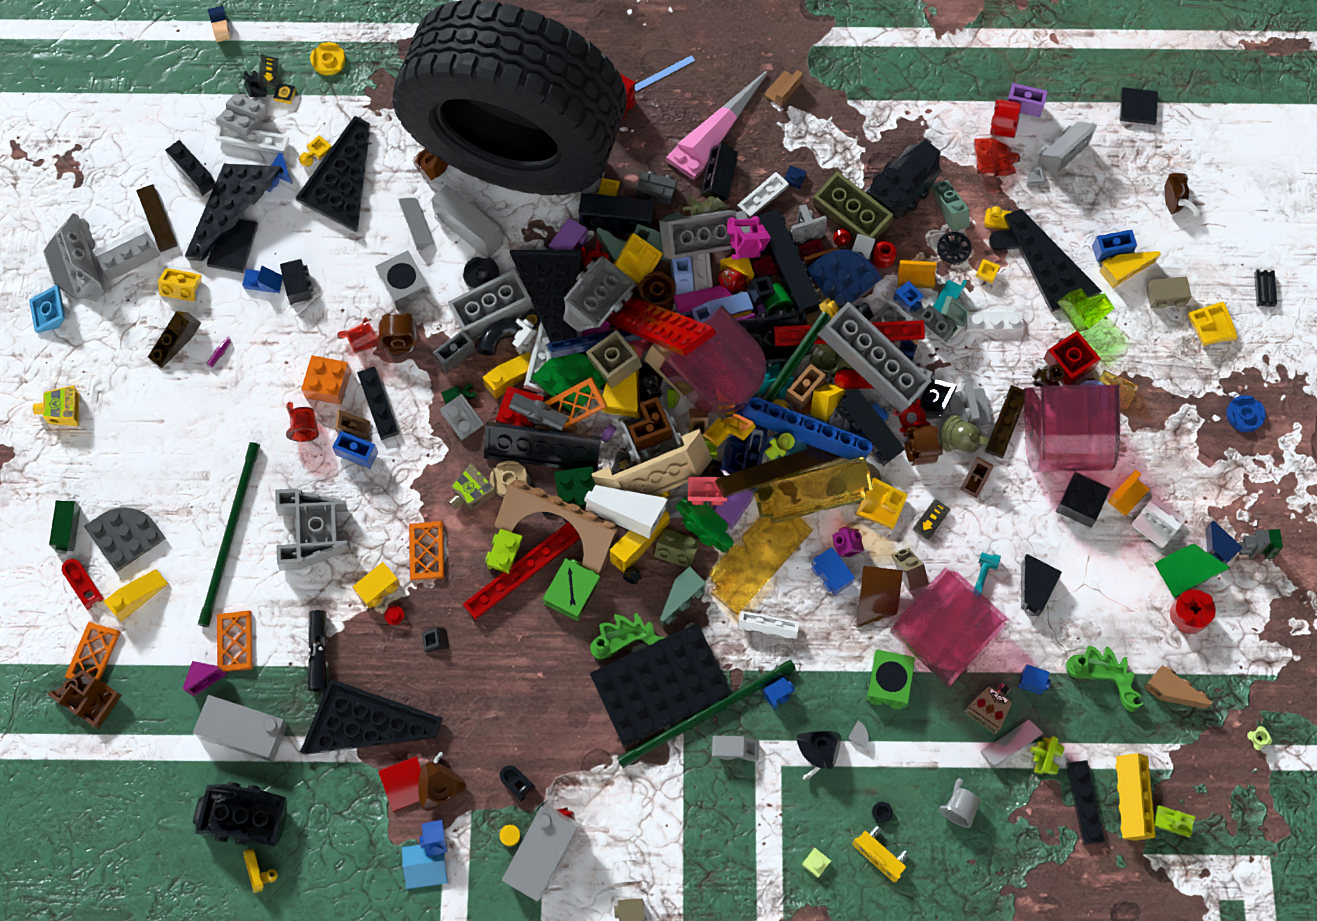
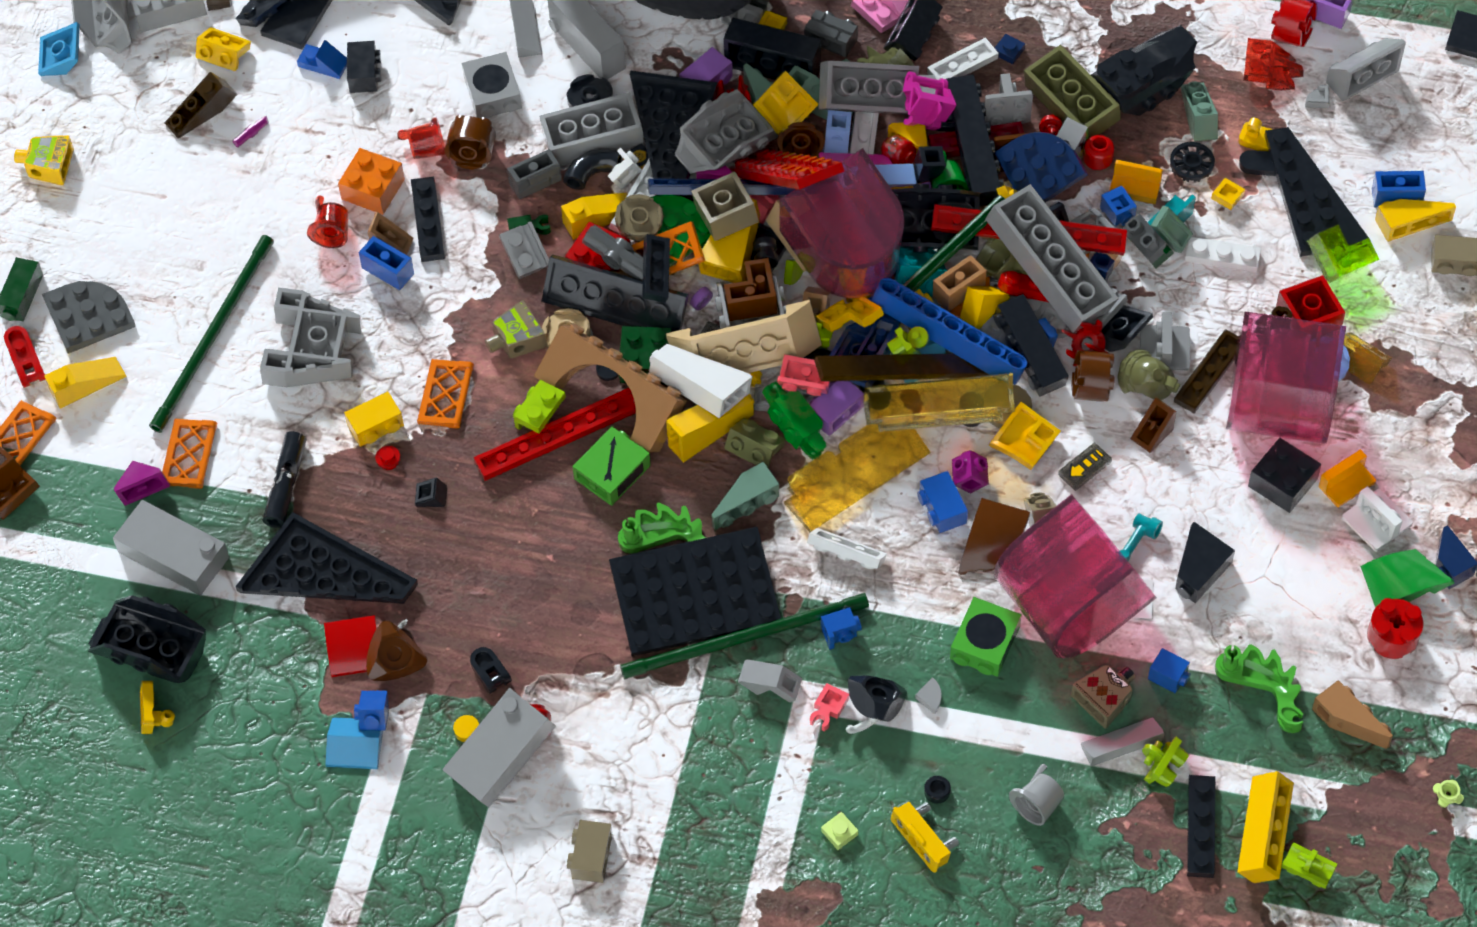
camera: 15 degrees right, 10 degrees down
black plate [623,567,642,585] -> none
none -> dark tan tile [615,194,663,241]
none -> black plate [642,234,670,303]
none -> coral plate [810,683,850,732]

